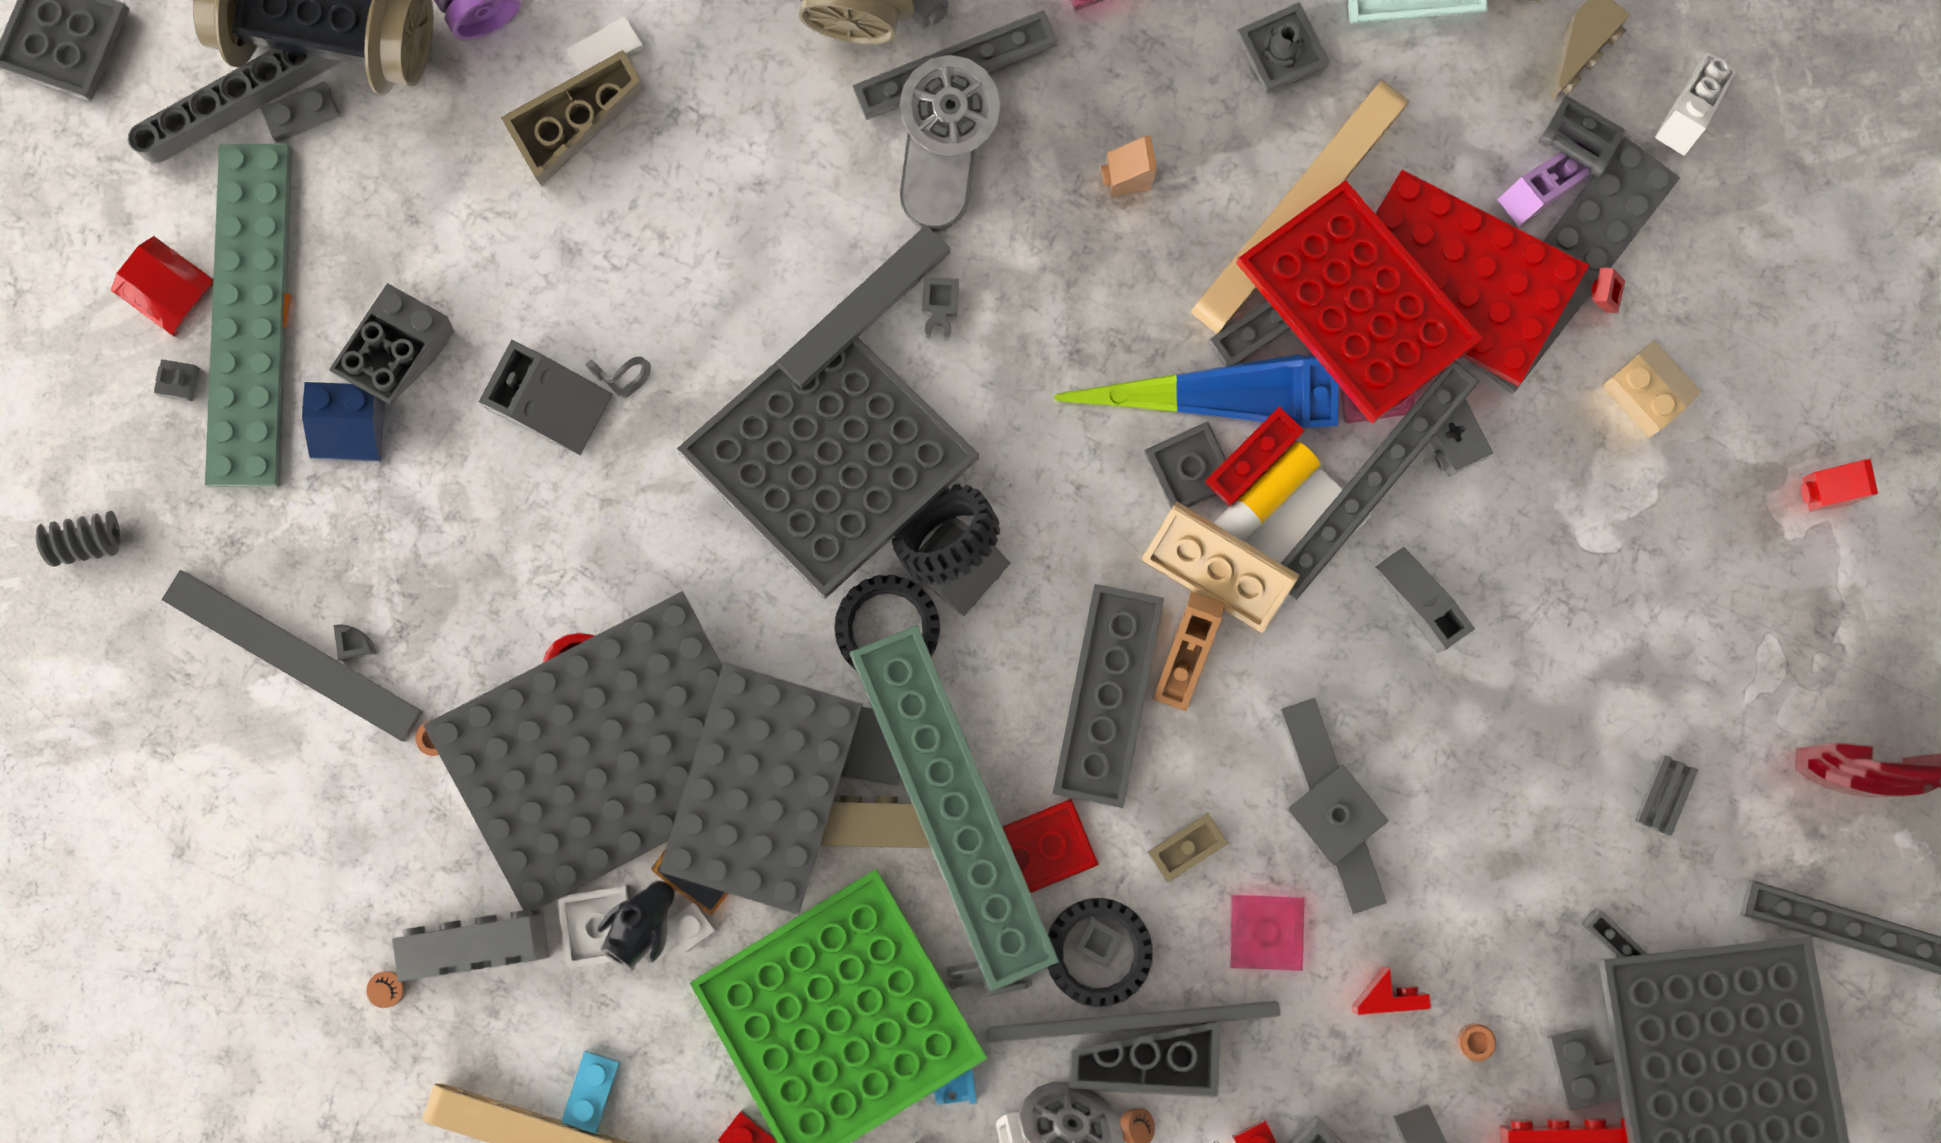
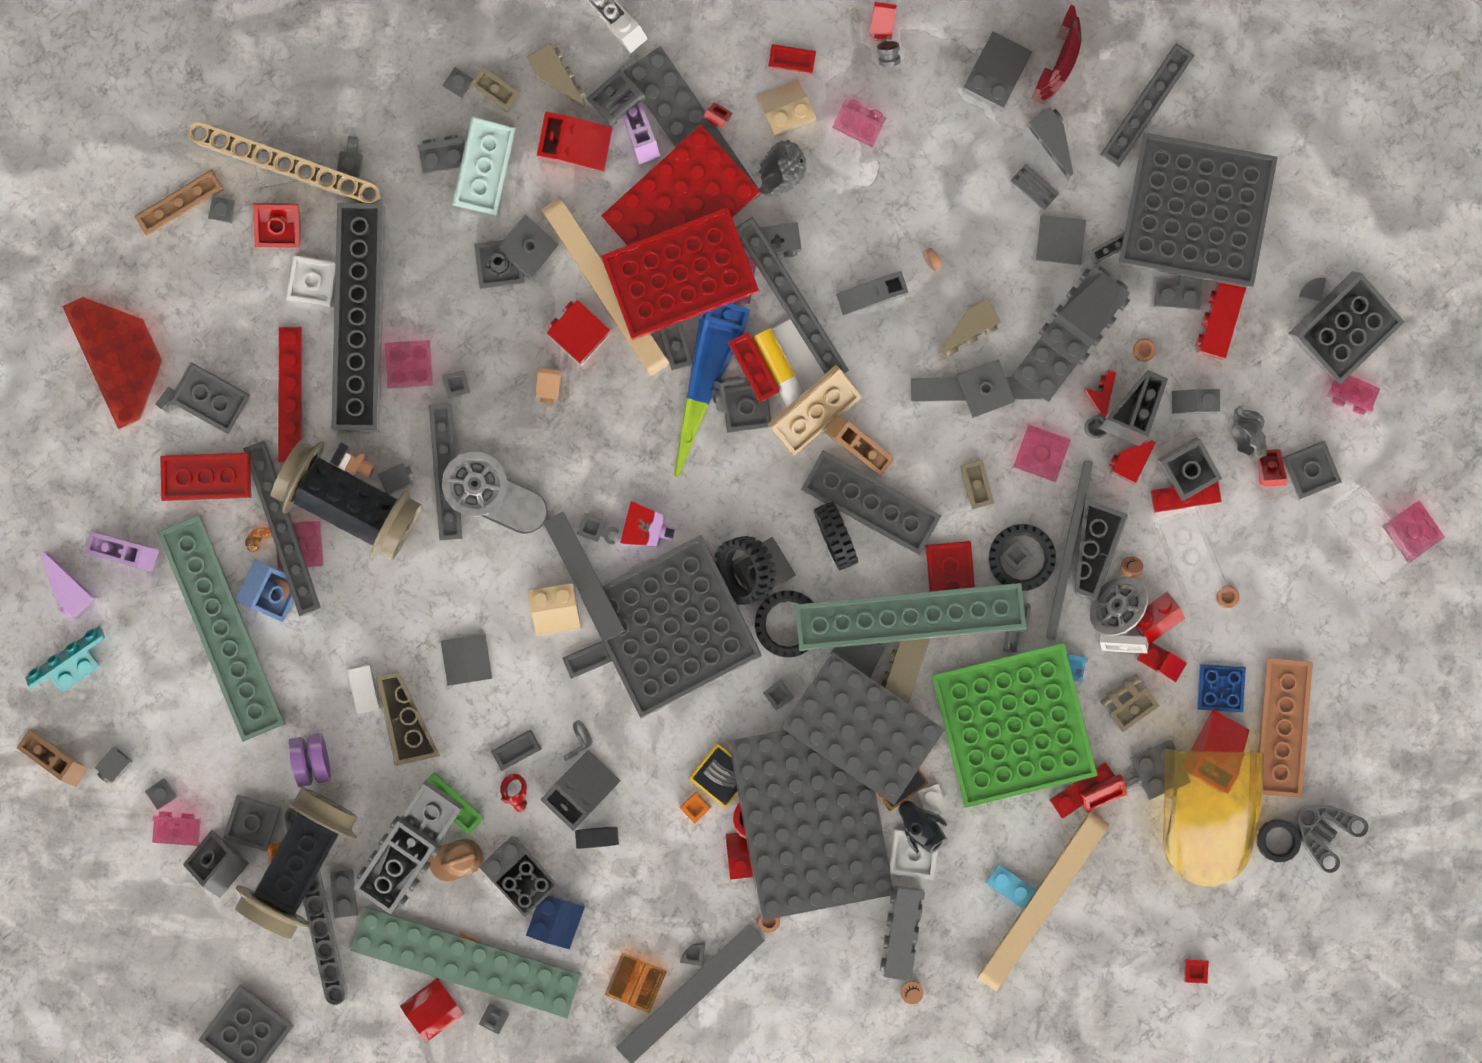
camera: 75 degrees left, 5 degrees up
none -> dark grey wedge [354,781,464,915]
none -> bright green plate [418,772,484,835]
none -> medium nougat piece [430,839,483,881]
none -> dark grey slope [441,634,493,686]
none -> dark grey plate [442,370,470,398]
none -> dark grey tile [491,730,541,771]
none -> dark grey plate [496,215,559,279]
none -> red piece [500,774,527,812]
none -> tan slope [528,583,581,636]
none -> red slope [536,111,613,172]
none -> red piece [547,300,611,365]
none -> dark grey tile [562,641,612,679]
none -> black tyre [575,827,619,849]
none -> clear orange slope [605,952,667,1013]
none -> torso [620,501,676,547]
none -> orange tile [679,792,711,824]
none -> slope [688,743,738,809]
none -> dark grey bracket [712,376,745,413]
none -> red slope [725,833,753,880]
none -> dark grey piece [759,140,806,197]
none -> dark grey plate [763,679,794,711]
none -> red tile [768,44,816,74]
none -> black tyre [814,501,859,571]
none -> clear pink bracket [832,99,887,147]
none -> dark grey wheel [877,41,901,67]
none -> nougat tile [922,248,942,271]
none -> dark tan slope [939,298,1001,357]
none -> dark grey slope [962,31,1033,112]
none -> dark grey wedge [1012,266,1130,403]
none -> dark grey slope [1027,106,1073,179]
none -> dark grey tile [1036,215,1086,265]
none -> dark grey wheel [1084,415,1107,439]
none -> dark grey wedge [1098,370,1168,446]
none -> red slope [1109,441,1156,484]

